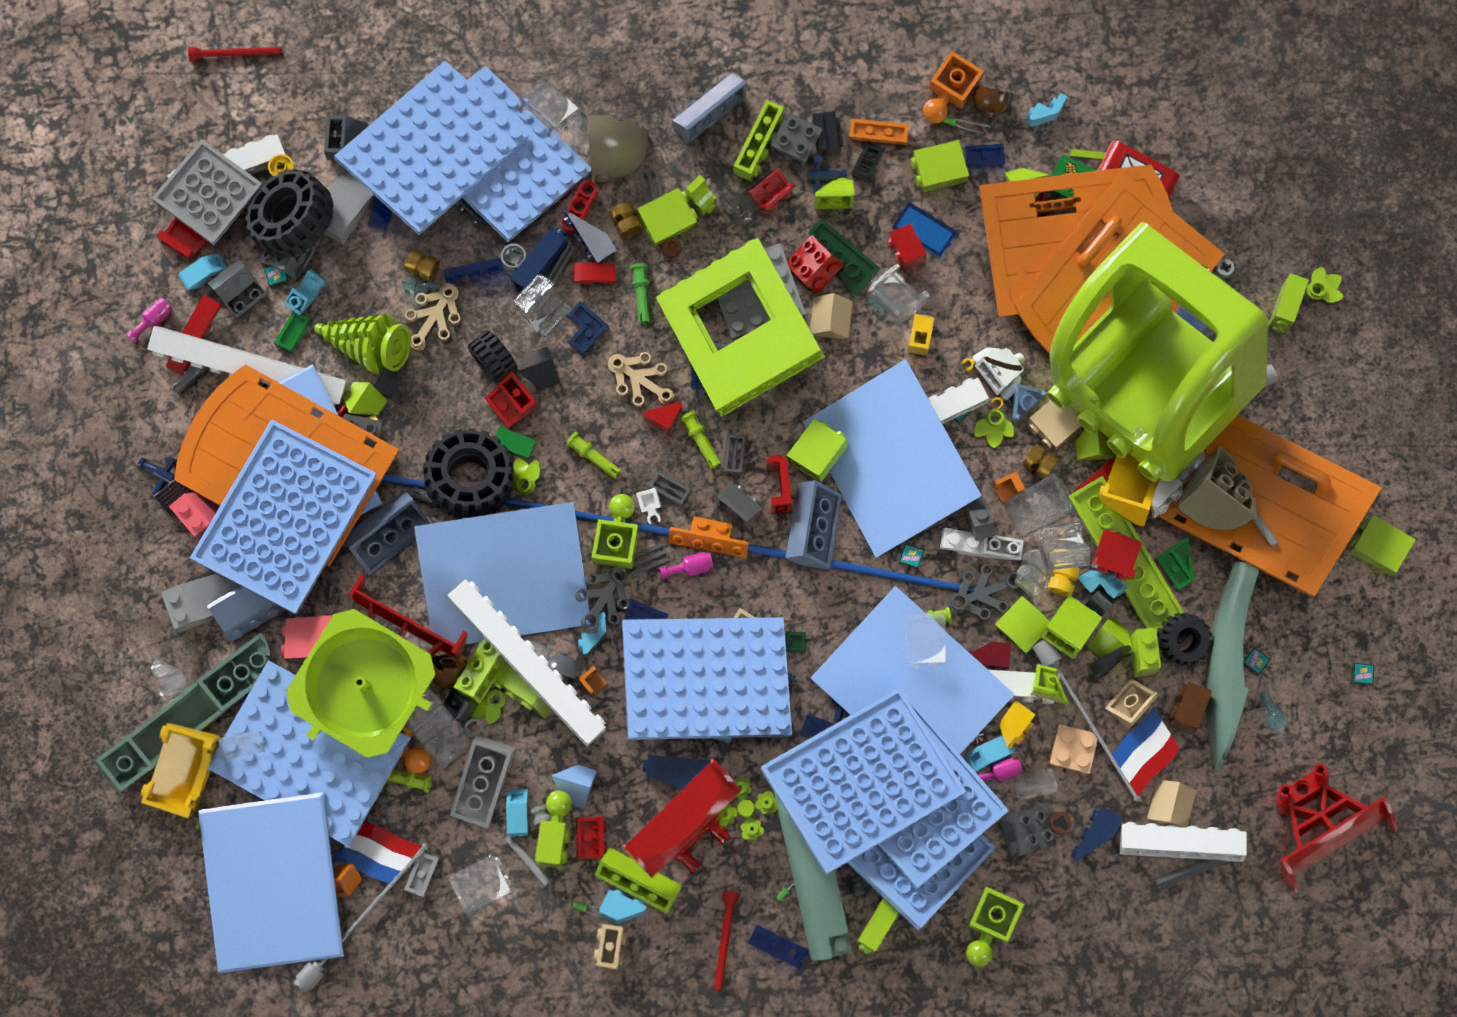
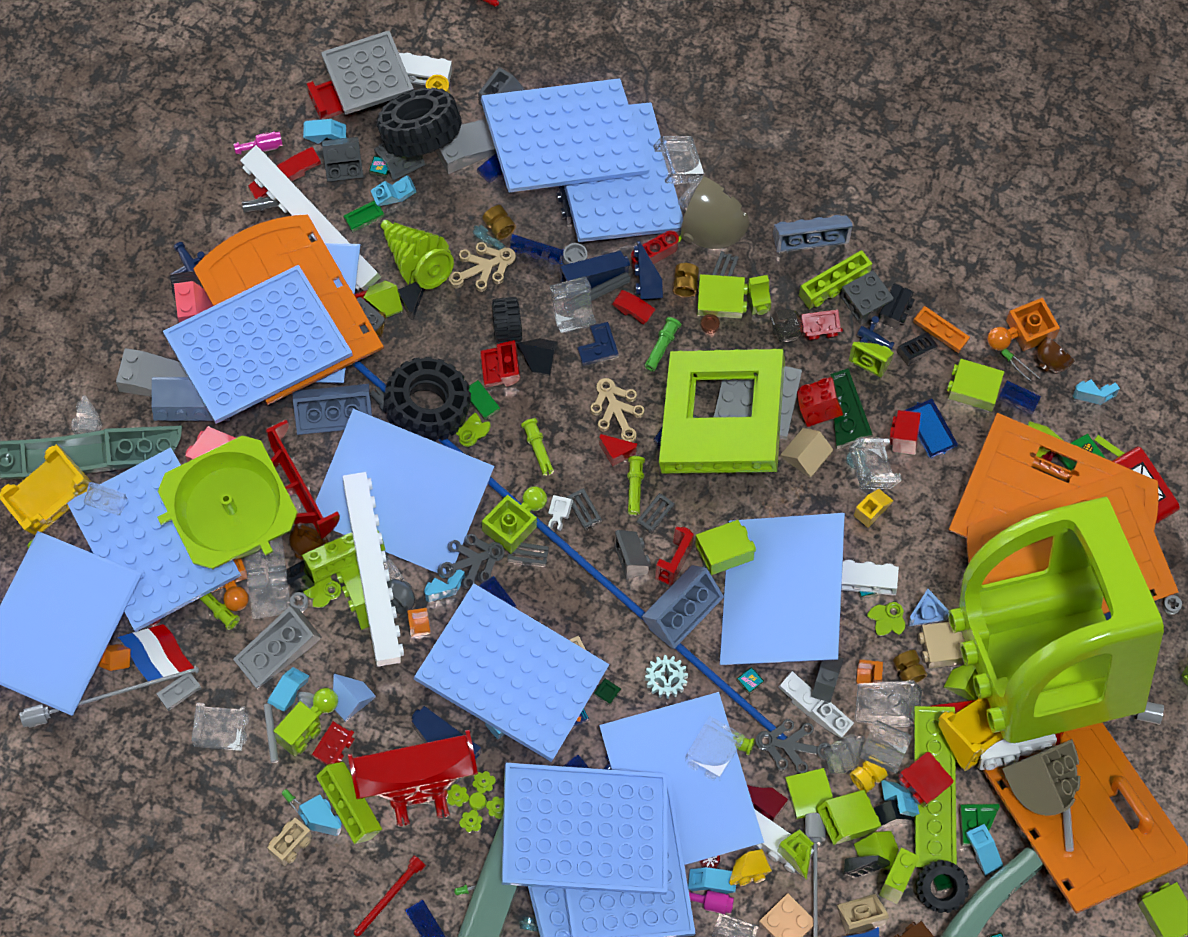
camera: 30 degrees right, 10 degrees down
dark pink piece [660,552,714,579] -> none
orange bracket [668,516,749,558] -> none
white torso [962,348,1025,410] -> none
none -> light aqua gear [645,655,688,699]
none -> medium azure slope [966,824,1003,875]

